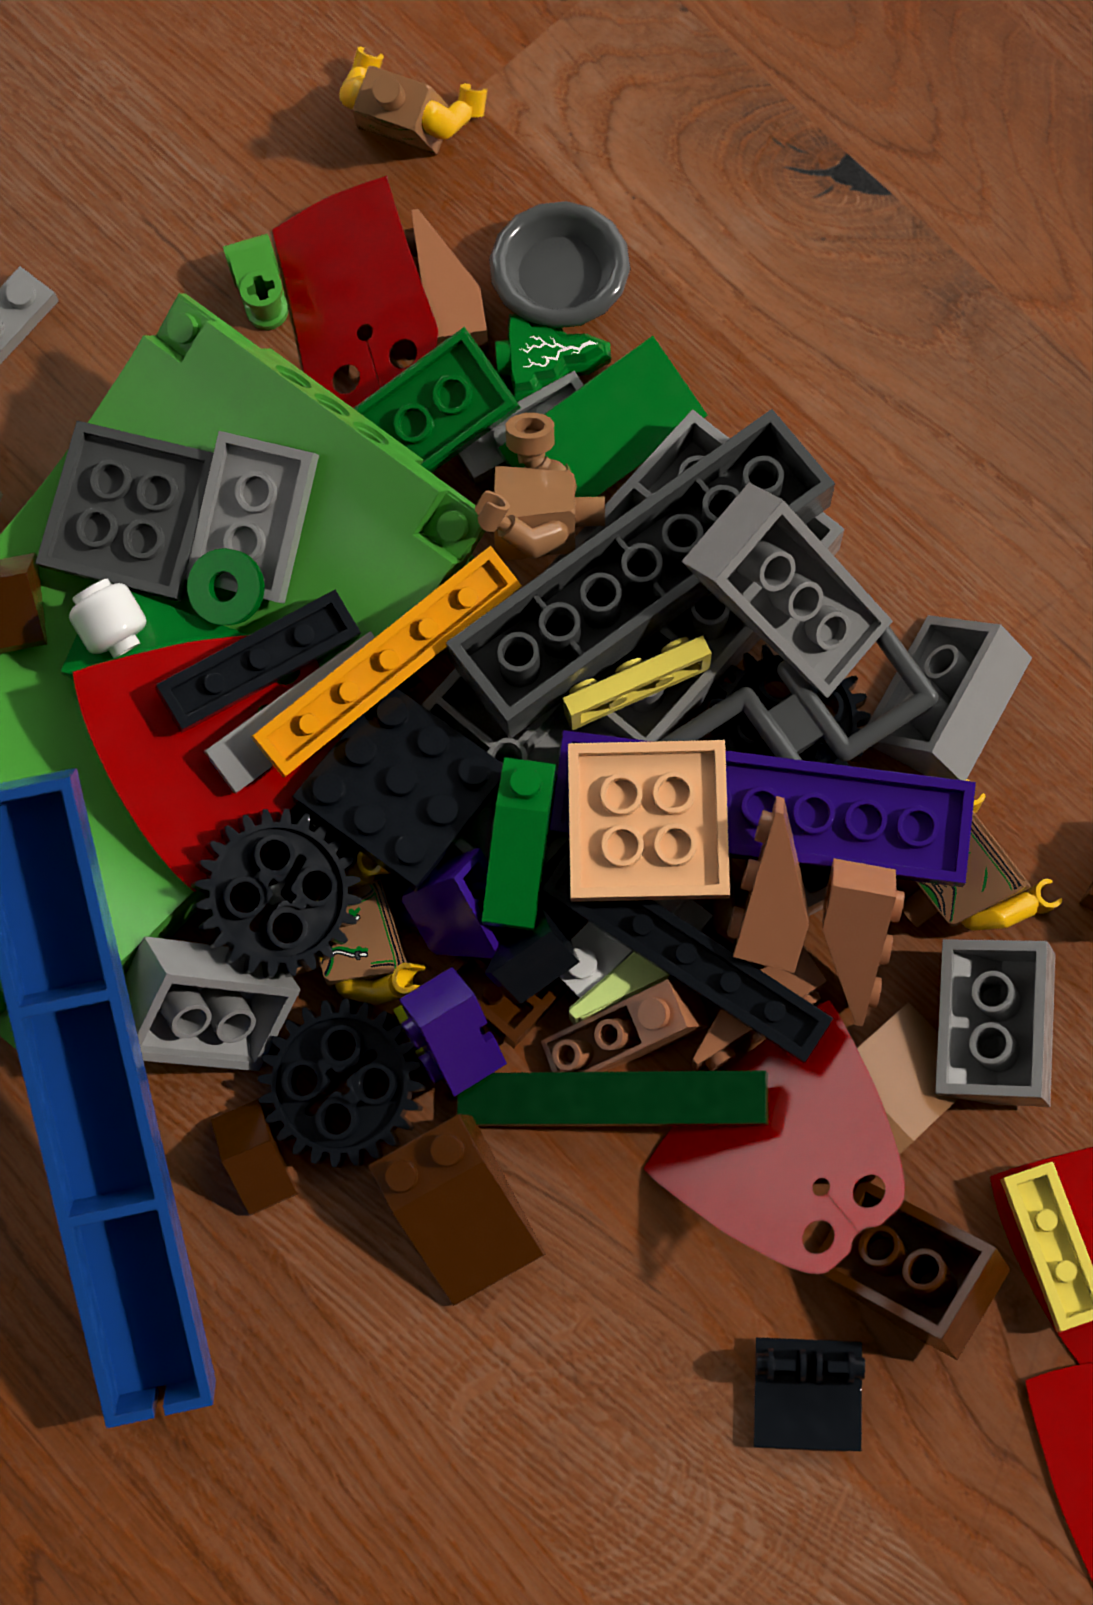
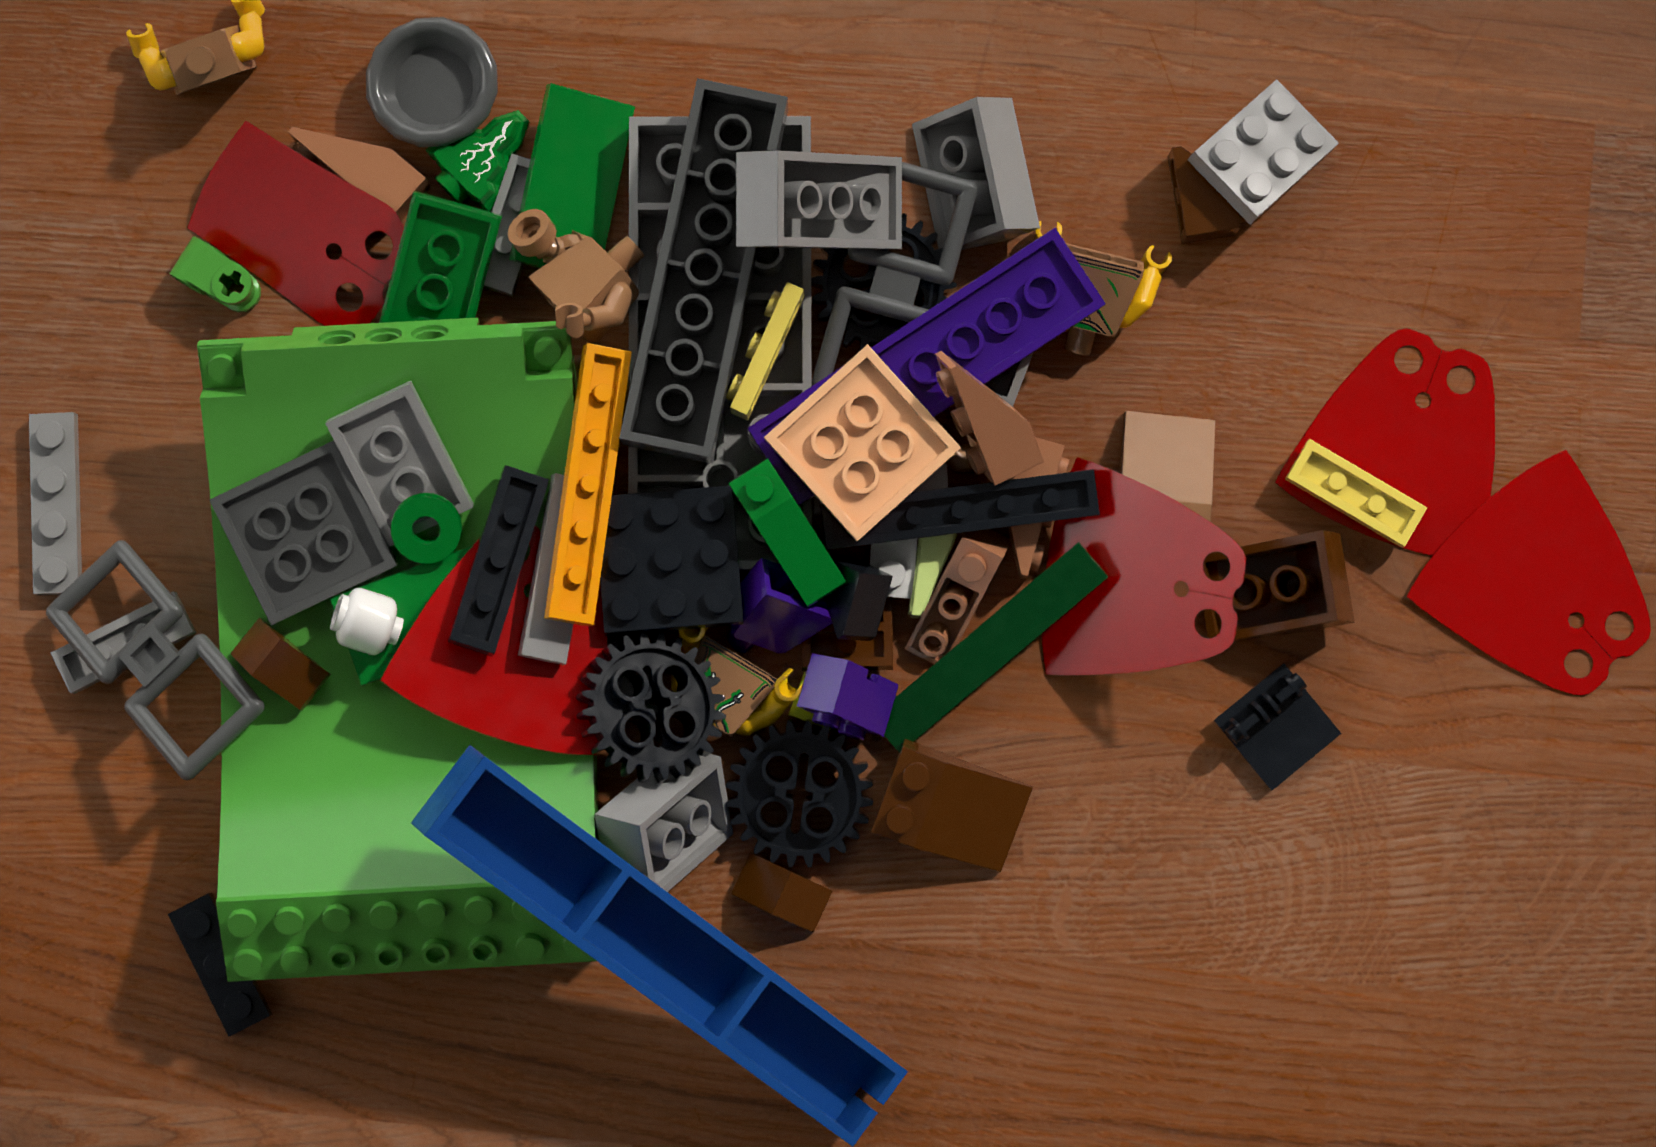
camera: 50 degrees left, 10 degrees up
nougat slope [822,858,904,1026] -> none
light grey slope [936,939,1056,1107] -> none

